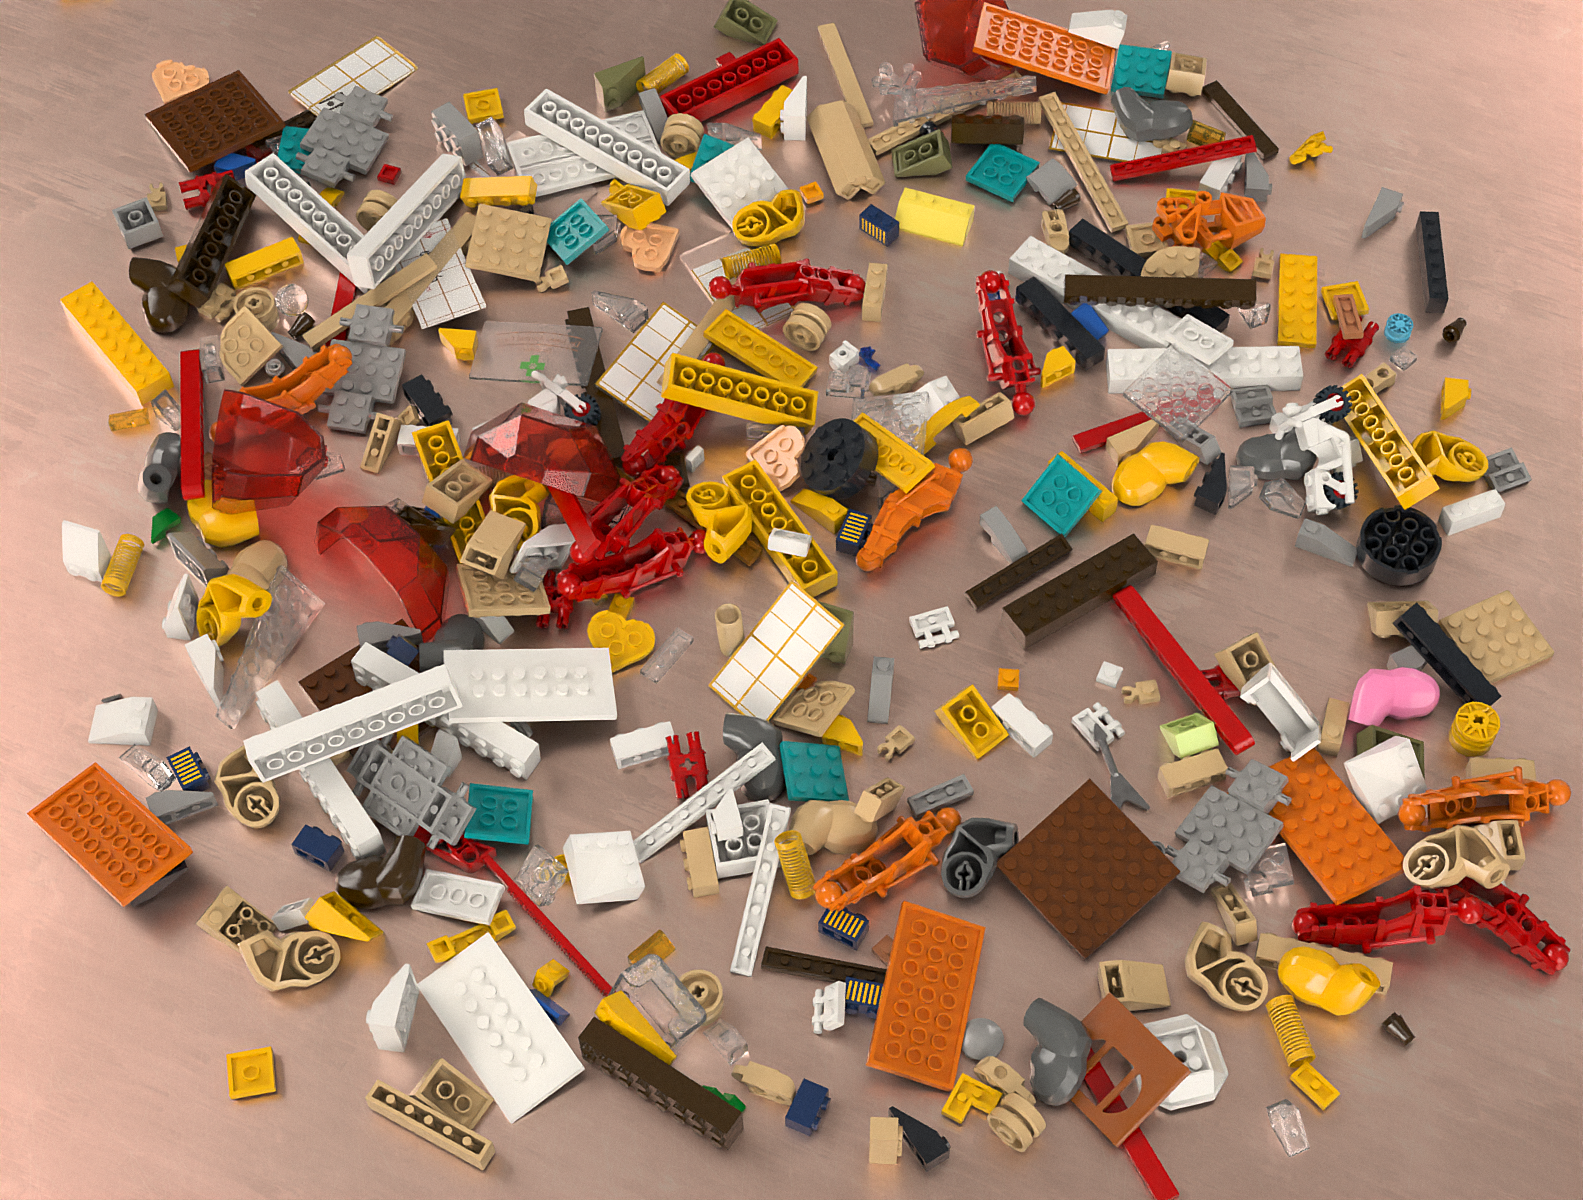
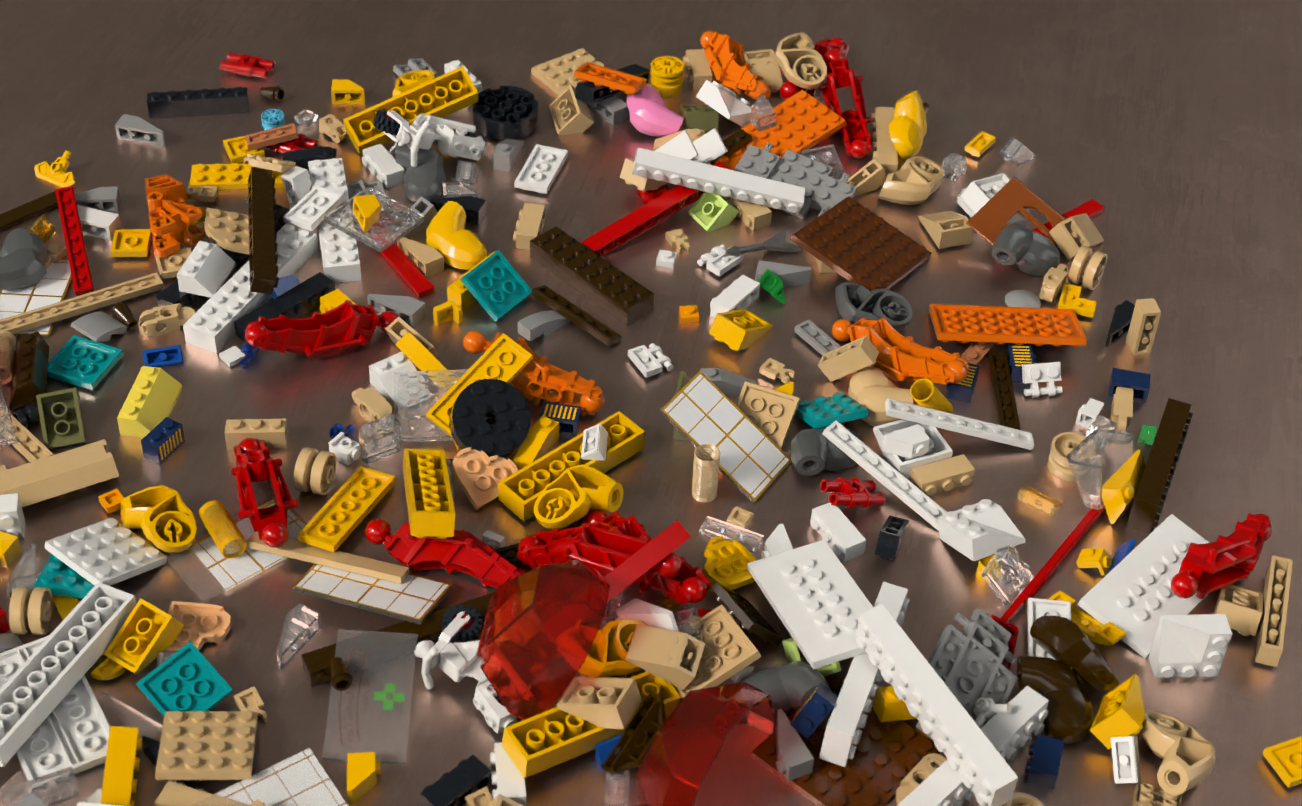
camera: 105 degrees left, 15 degrees down
teal plate [464,783,533,845] -> none
yellow piece [1266,995,1316,1068] -> none
none -> blue slope [142,345,184,368]
none -> white slope [177,241,235,298]
none -> red pin [220,52,275,79]
none -> tan plate [243,153,301,172]
none -> white slope [281,166,312,207]
none -> black slope [282,146,337,171]
none -> dark brown cone [329,657,353,691]
none -> yellow slope [353,194,382,232]
none -> light grey slope [367,294,426,329]
none -> yellow bracket [433,300,463,326]
none -> white plate [514,144,568,194]
none -> orange plate [574,62,647,95]
none -> white brick [632,148,805,214]
none -> dark brown plate [711,581,784,646]
none -> dark brown plate [723,128,752,157]
none -> tan tile [726,506,754,531]
none -> clear slope [750,94,777,132]
none -> light grey slope [755,260,812,289]
none -> green slope [757,268,785,304]
none -> white slope [762,524,793,559]
none -> black slope [875,515,909,560]
none -> clear brick [942,153,967,181]
none -> white piece [973,697,1011,729]
none -> dark brown piece [1030,615,1120,691]
none -> tan slope [1049,213,1105,261]
none -> white brick [1075,398,1105,430]
none -> red piece [1171,513,1272,599]

